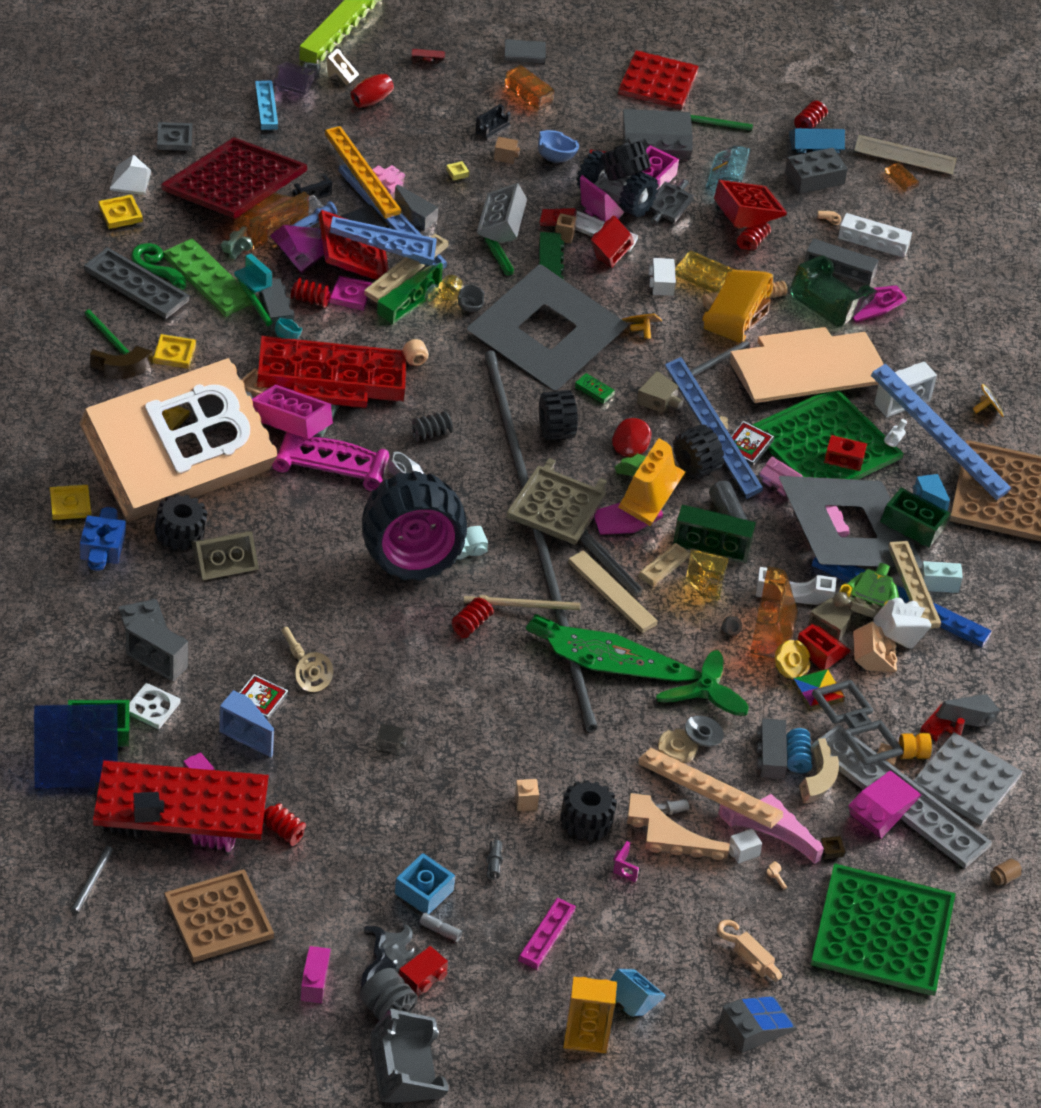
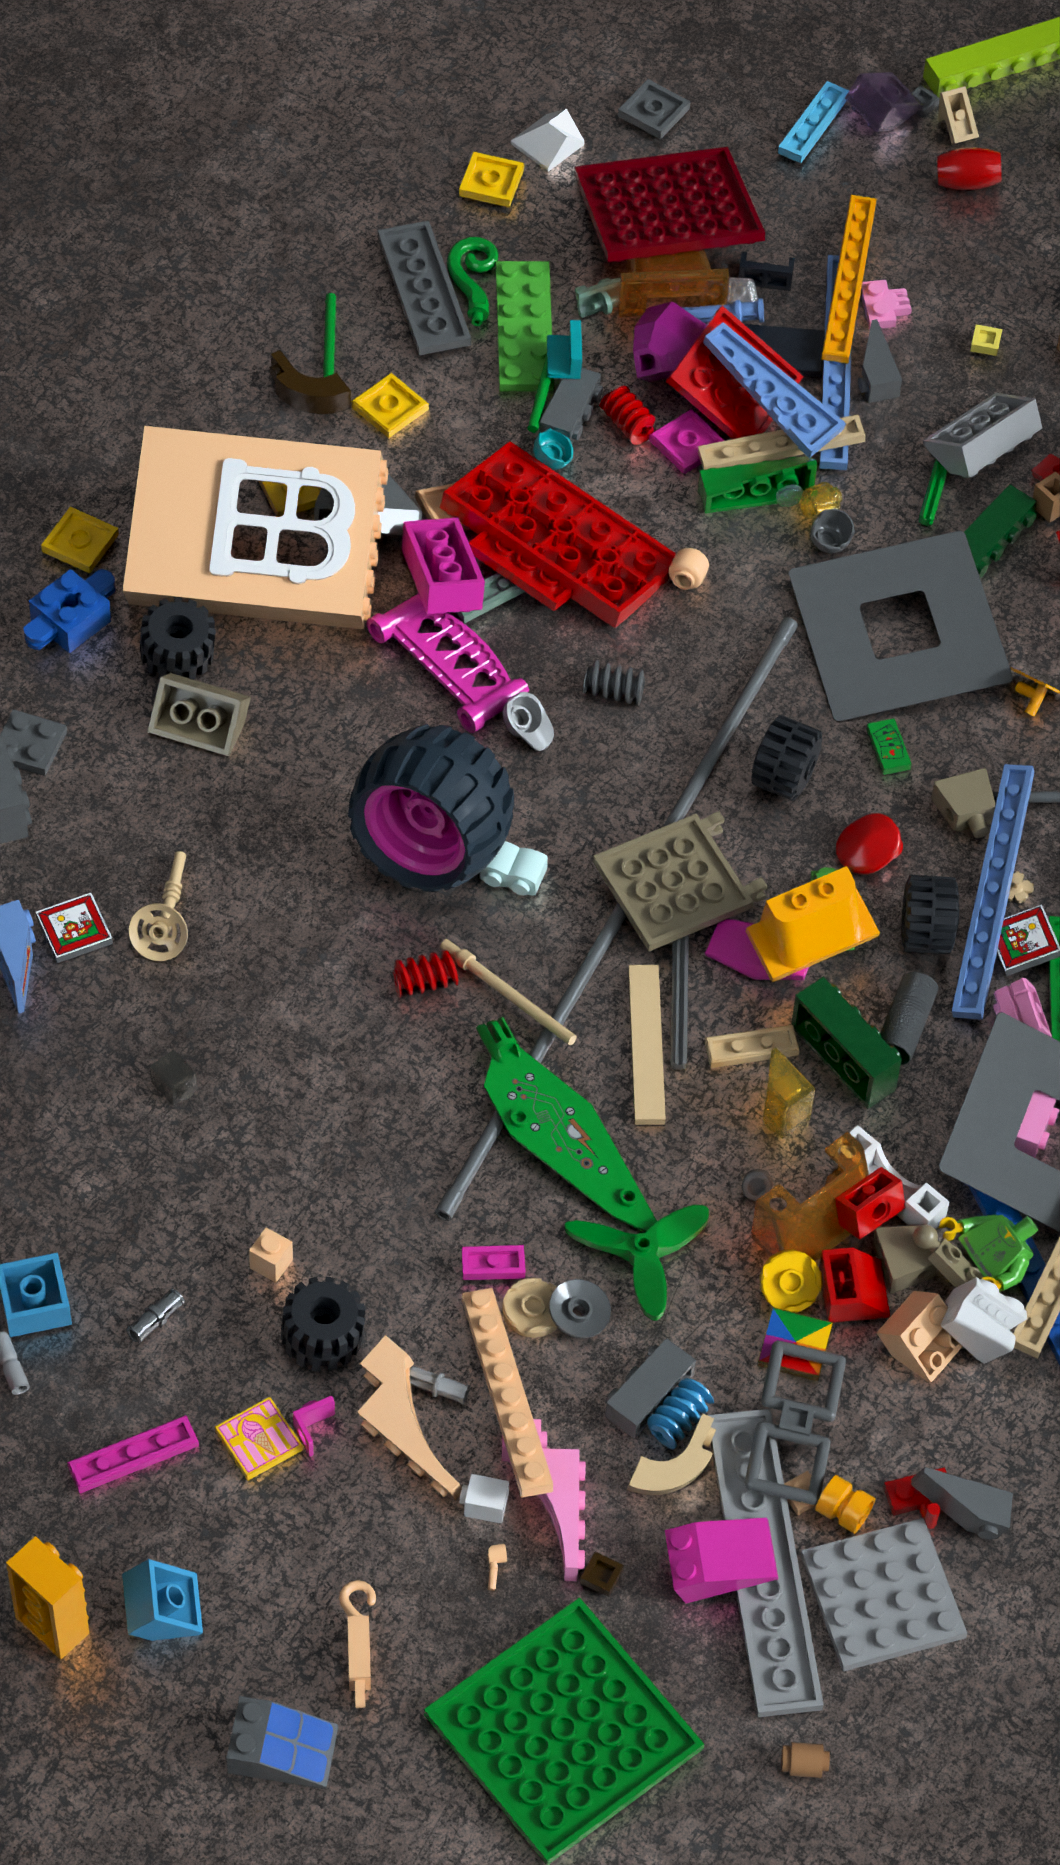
camera: 40 degrees right, 10 degrees up
none -> tile [215,1397,303,1481]
none -> dark pink plate [462,1245,525,1280]
none -> red brick [835,1167,906,1240]

